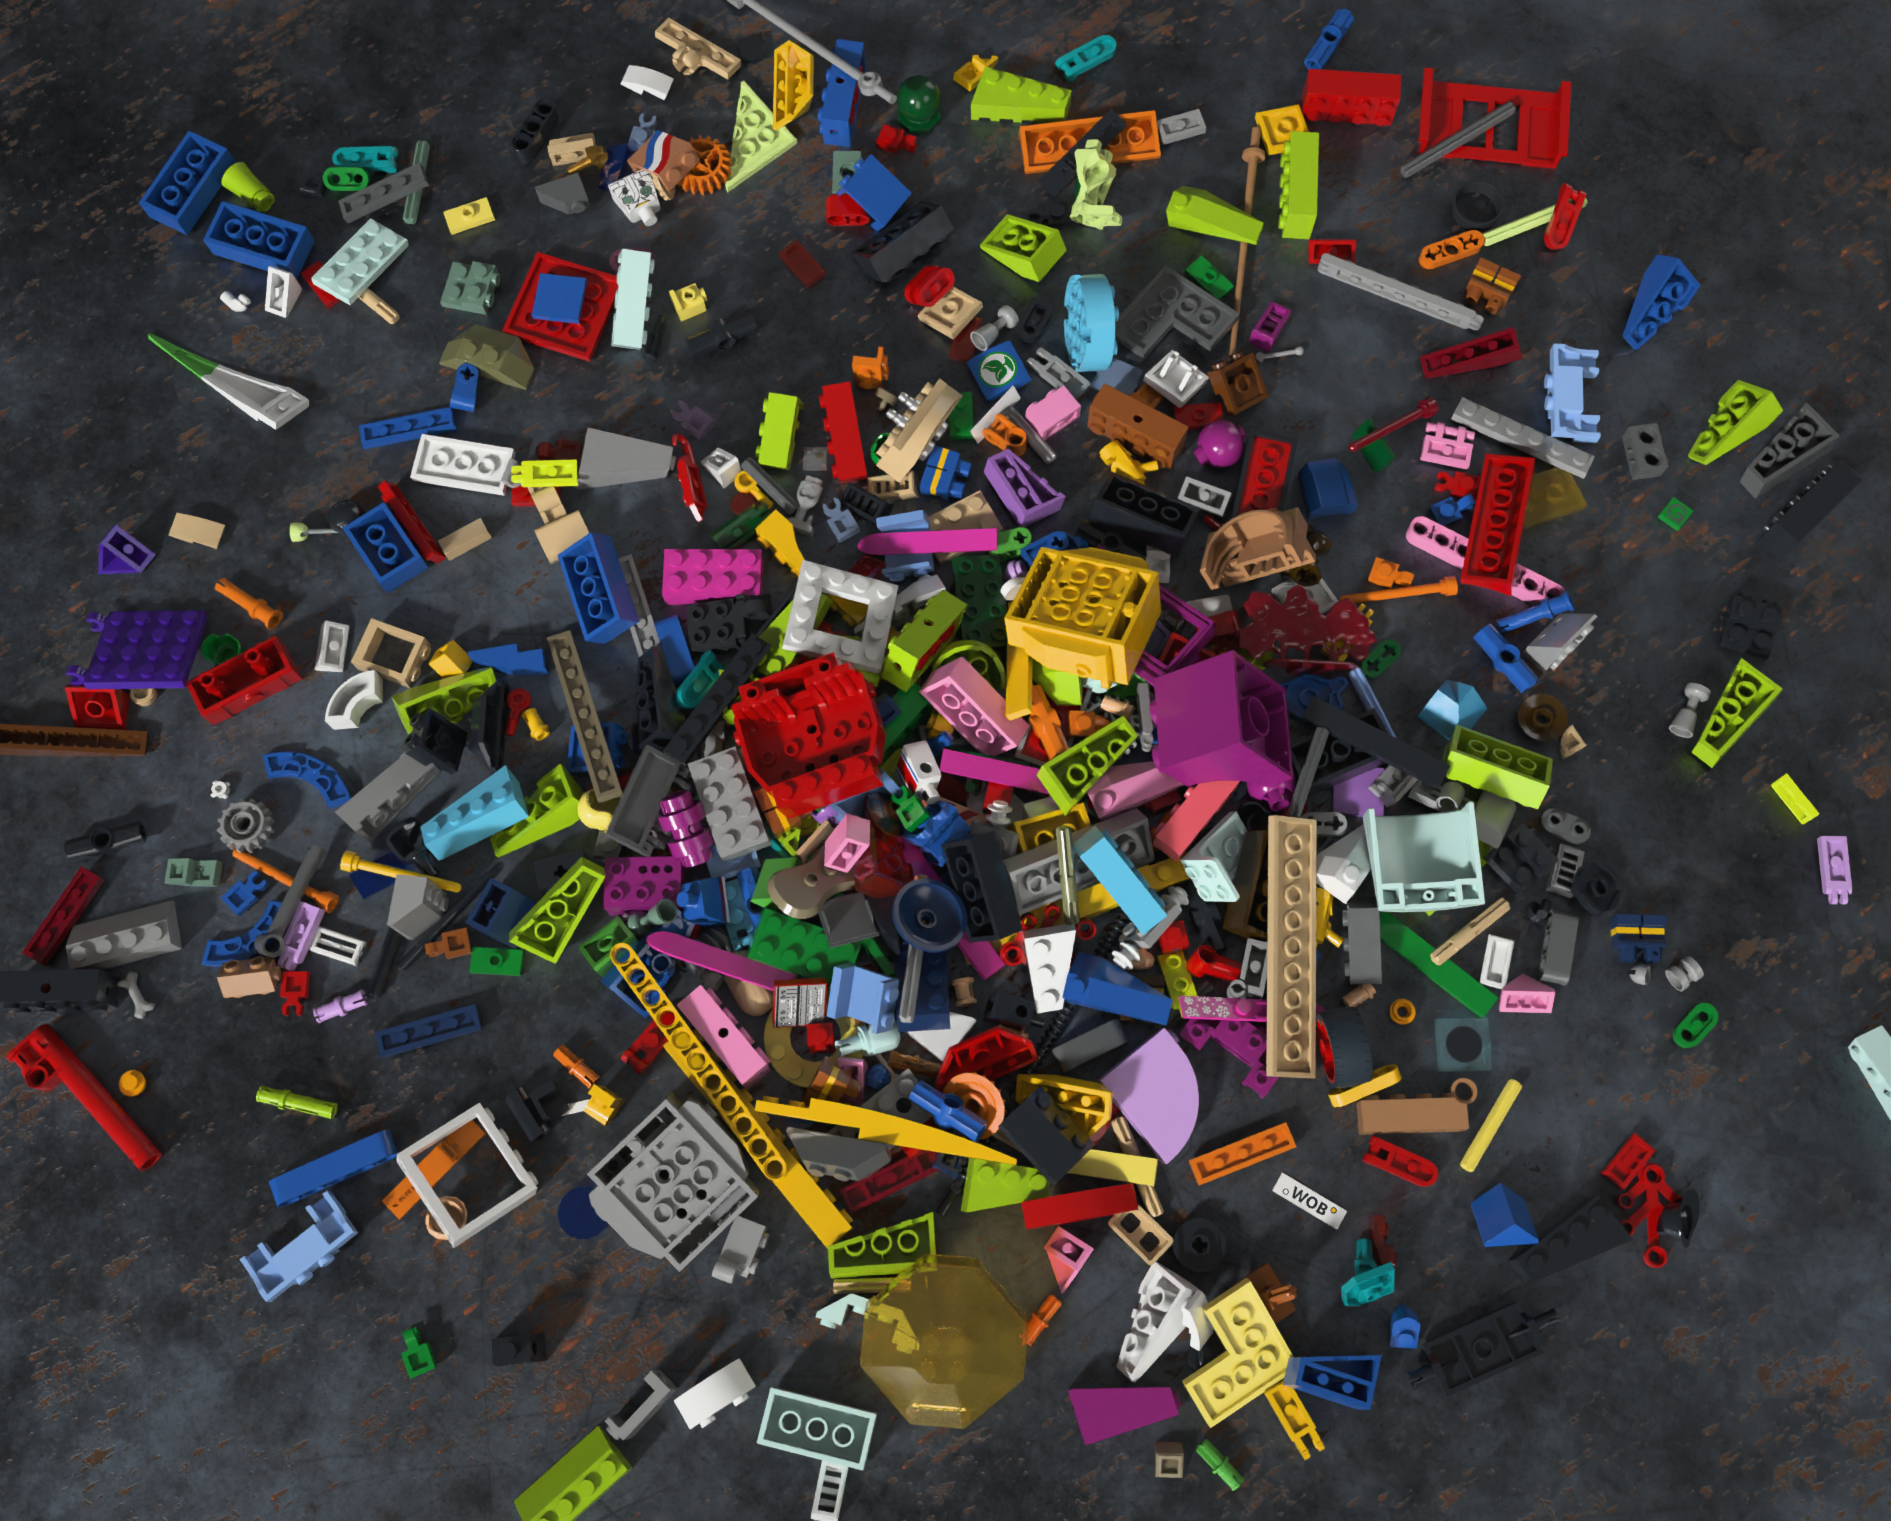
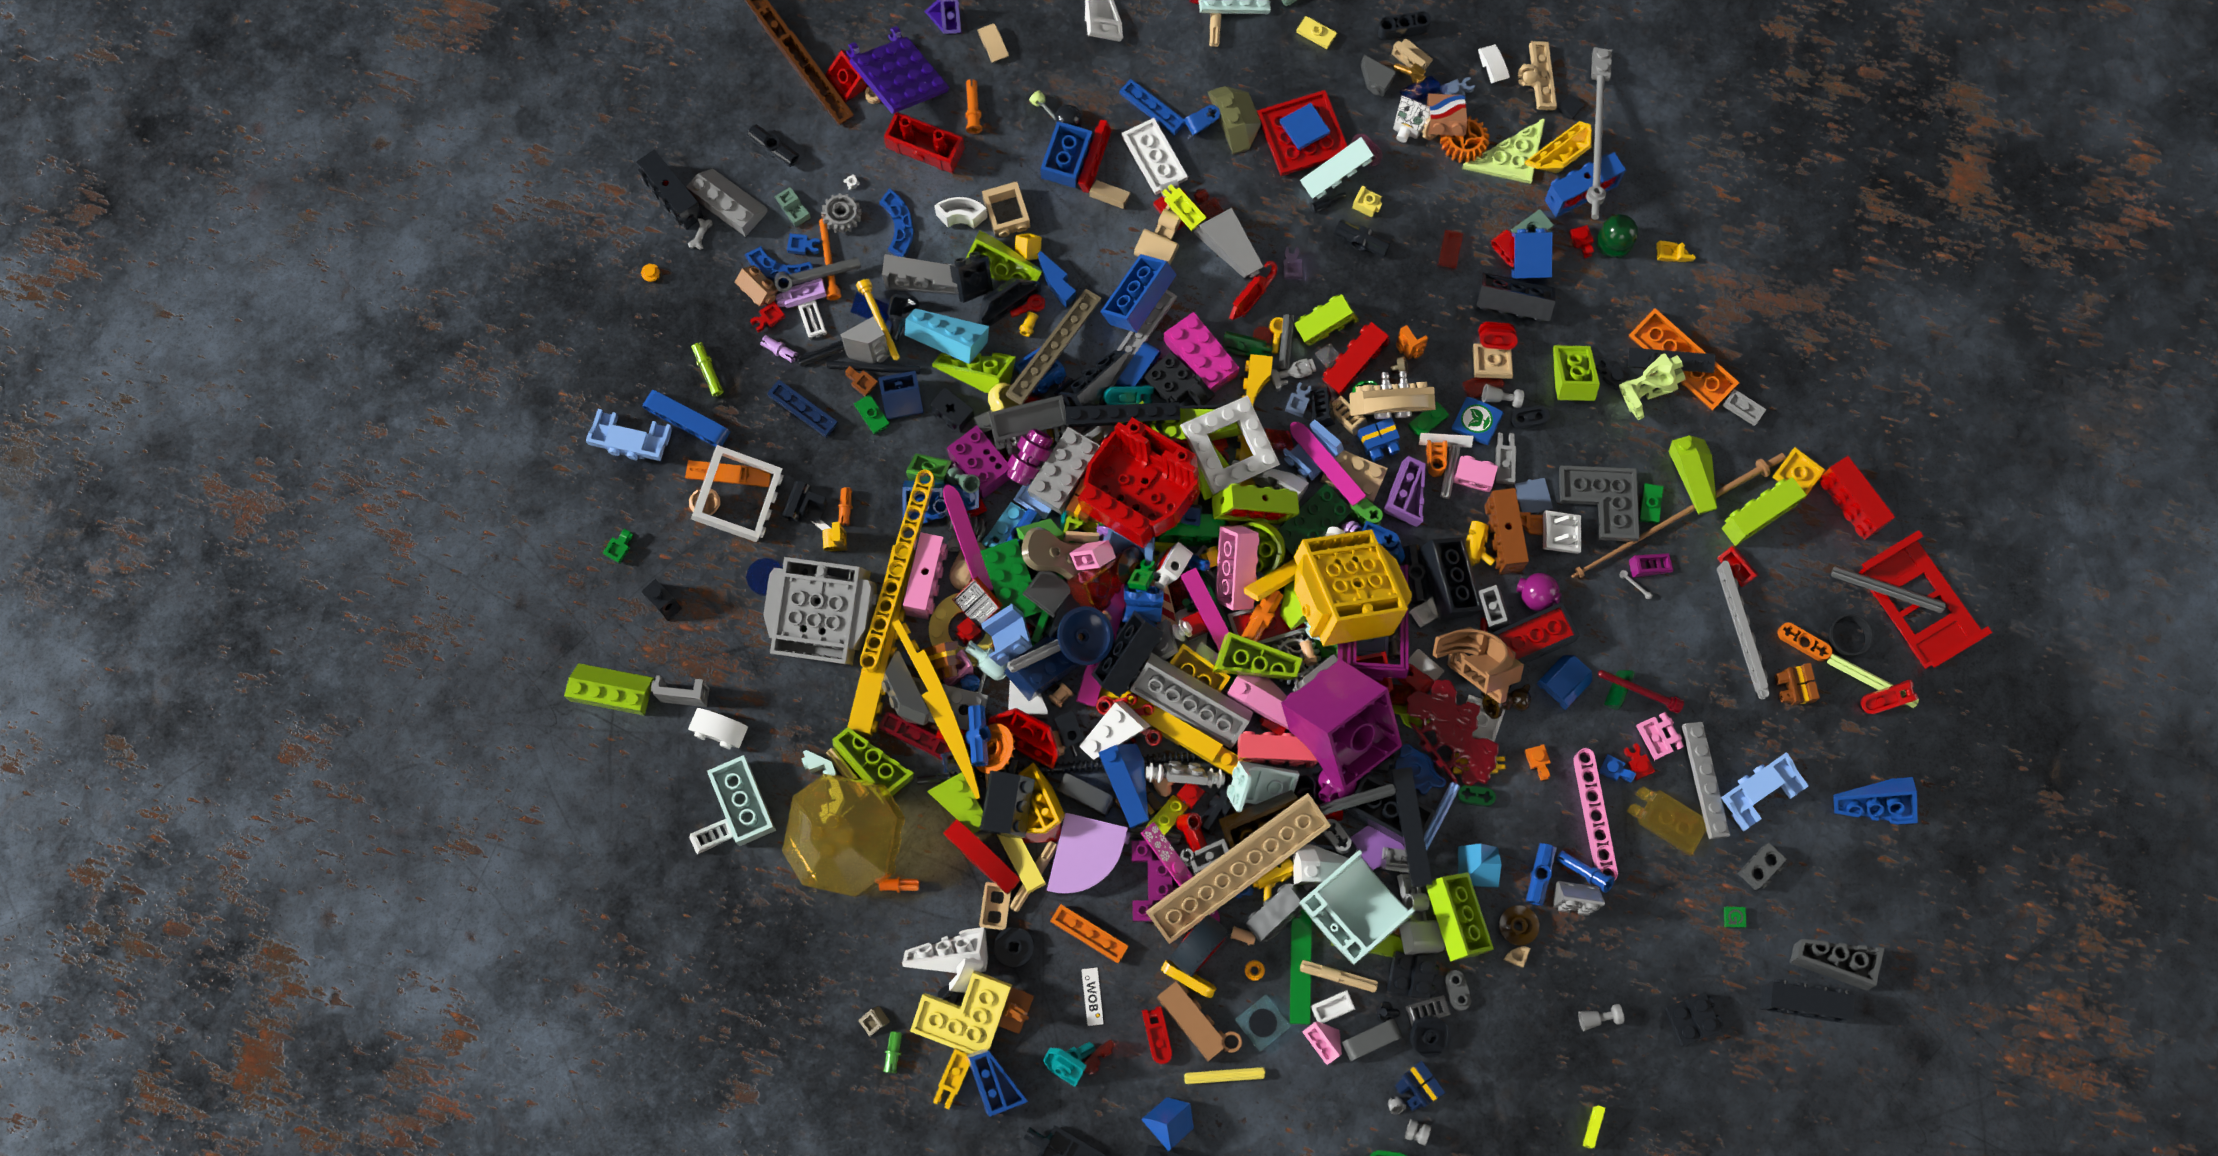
camera: 50 degrees right, 0 degrees up
red piece [7,1024,162,1171] -> none
dark red plate [22,866,105,966] -> none
green hair [200,633,243,667] -> none
white slope [315,620,350,672] -> none
sand green plate [440,261,500,315] -> none
lime wedge [509,857,605,964] -> none
red plate [620,1012,682,1076] -> none
blue torso [677,876,731,928] -> none
white slope [701,447,741,488] -> none
light grey hinge [712,1216,770,1284] -> none
clear orange pin [887,1050,941,1079] -> none
lime wedge [971,66,1072,124] -> none
bright pink slope [1044,1226,1094,1294] -> none
teal plate [1055,35,1116,82] -> none
olive axle [1056,825,1080,925] -> none
medium azure brick [1064,274,1119,372] -> none
orange plate [1067,710,1111,738] -> none
magenta slope [1068,1386,1181,1445] -> none
medium azure brick [1073,826,1168,935] -> none
red plate [1173,402,1223,430] -> none
reddish brown plate [1207,351,1269,416] -> none
blue piece [1304,8,1355,70] -> none
orange piece [1339,576,1458,603] -> none
blue plate [1388,1303,1420,1349] -> none
dark red slope [1420,327,1523,379] -> none
red arch [1461,454,1535,596] -> none
lime wedge [1688,380,1783,465] -> none
lime wedge [1692,658,1783,768] -> none

